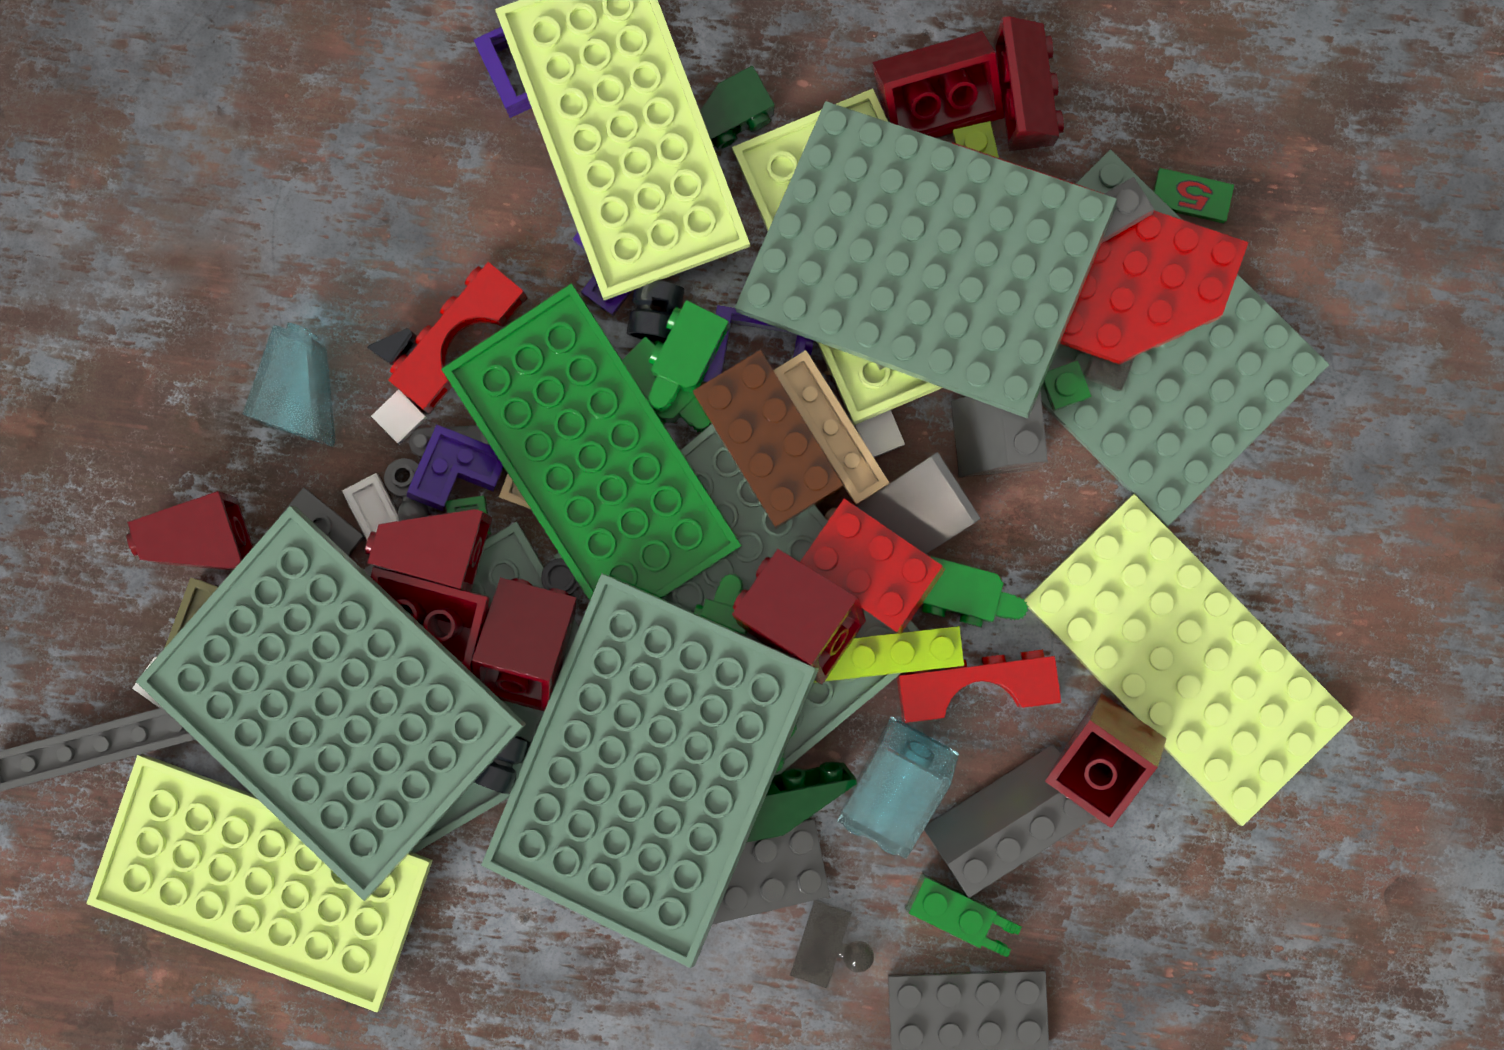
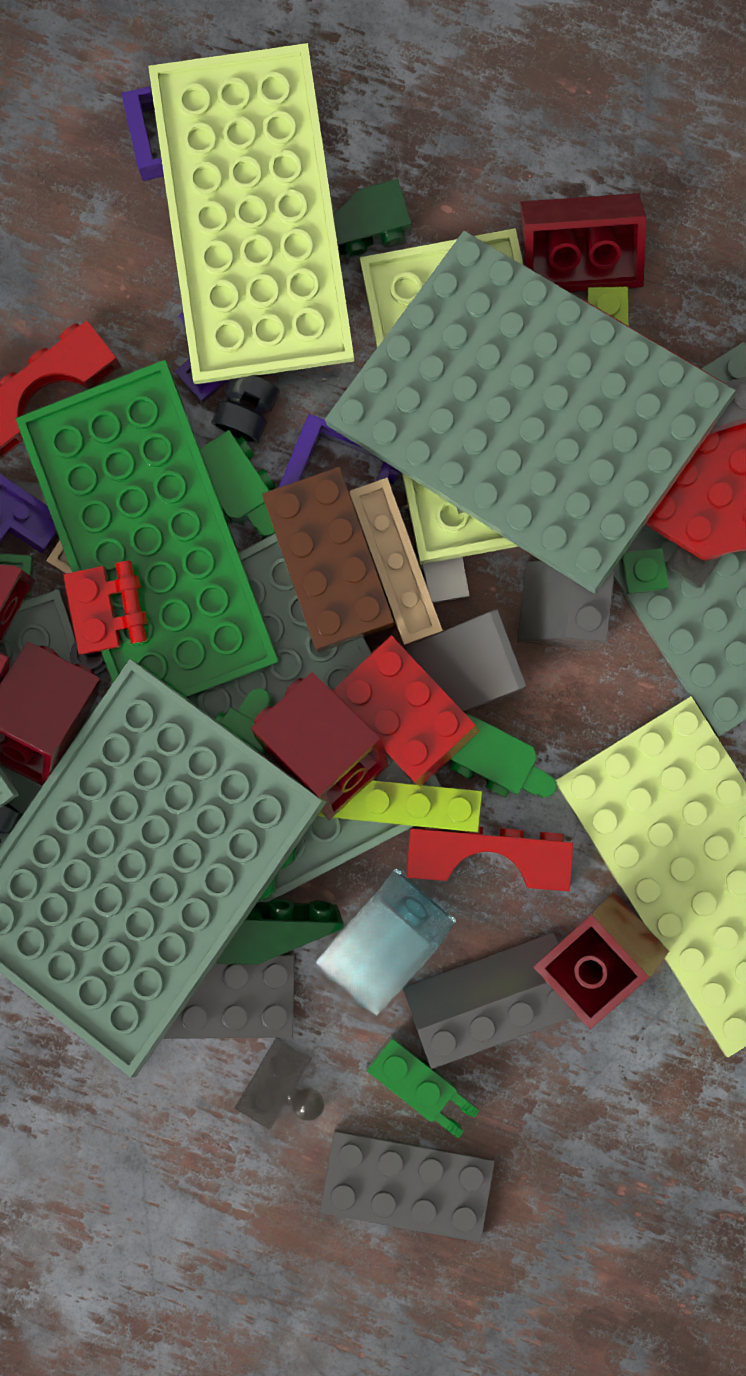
camera: 15 degrees right, 0 degrees up
green hinge [648,300,730,413] -> none
dark red slope [994,16,1064,151] -> none
none -> red plate [63,561,148,655]

